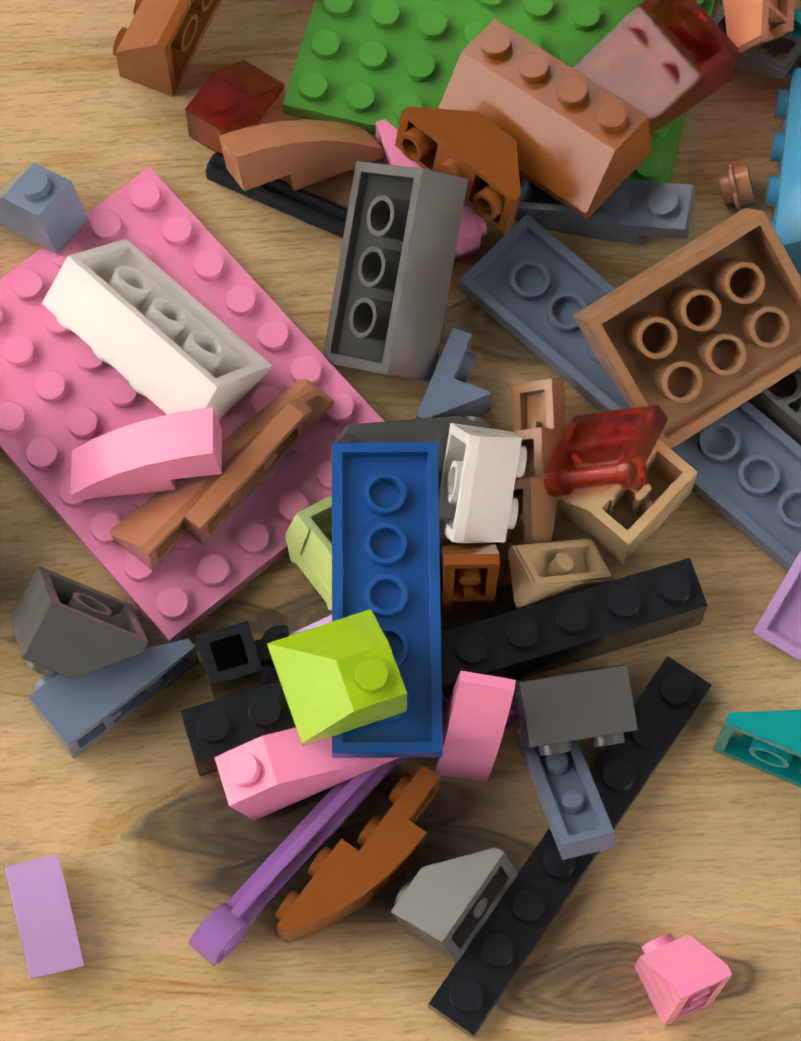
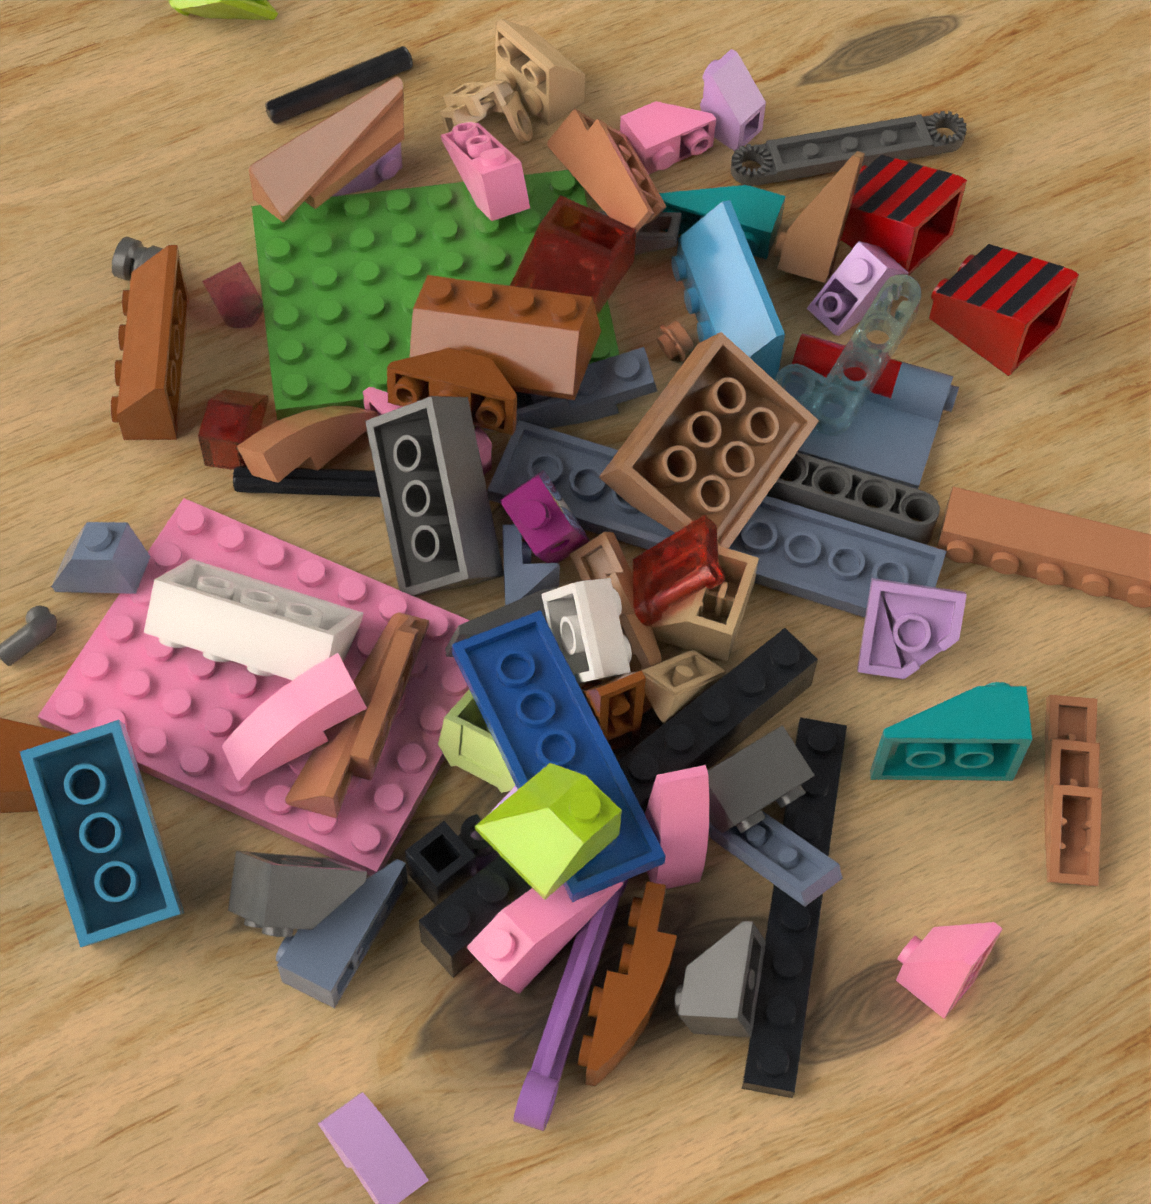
camera: 25 degrees left, 10 degrees down
none -> magenta torso [500,470,590,564]

